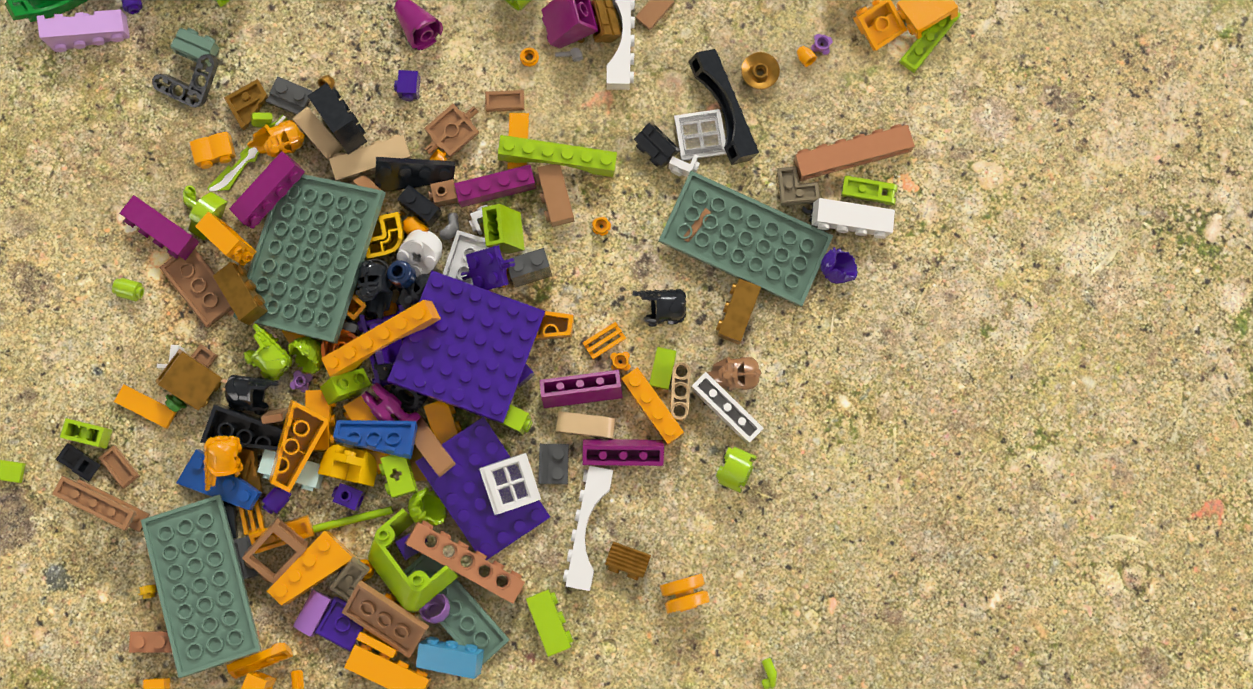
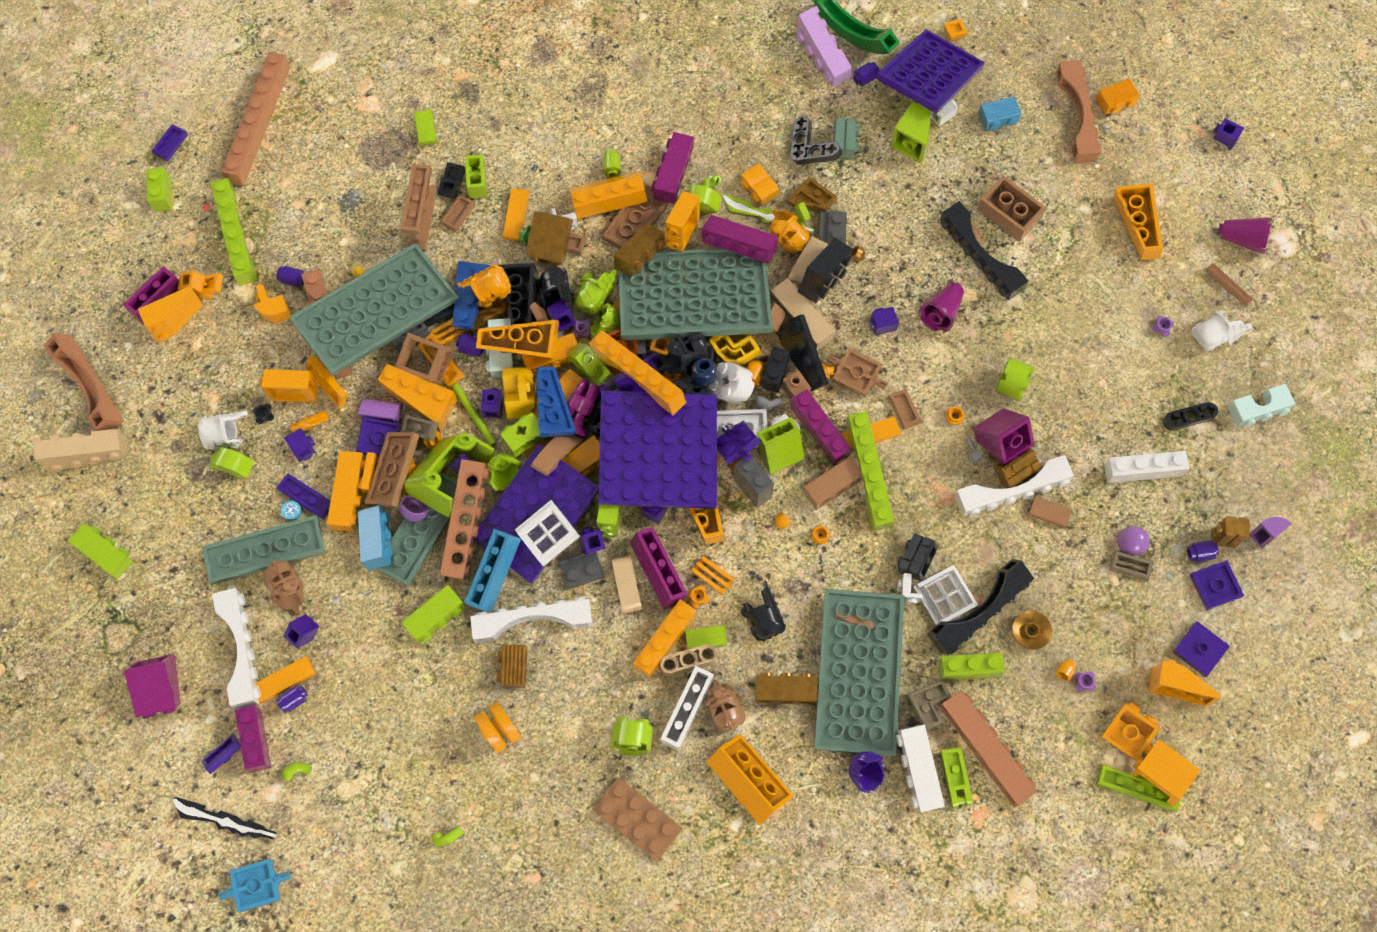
camera: 70 degrees right, 10 degrees down
magenta brick [583,439,664,466] -> none
none -> dark purple brick [276,266,304,288]
none -> dark azure brick [465,529,521,612]
none -> dark purple brick [547,299,576,332]
none -> light orange slope [570,171,648,219]
none -> dark purple brick [578,526,606,554]
none -> medium nougat plate [593,777,683,862]
none -> light orange slope [706,734,794,825]
none -> light orange hinge [775,512,792,529]
none -> lime brick [938,653,1005,681]

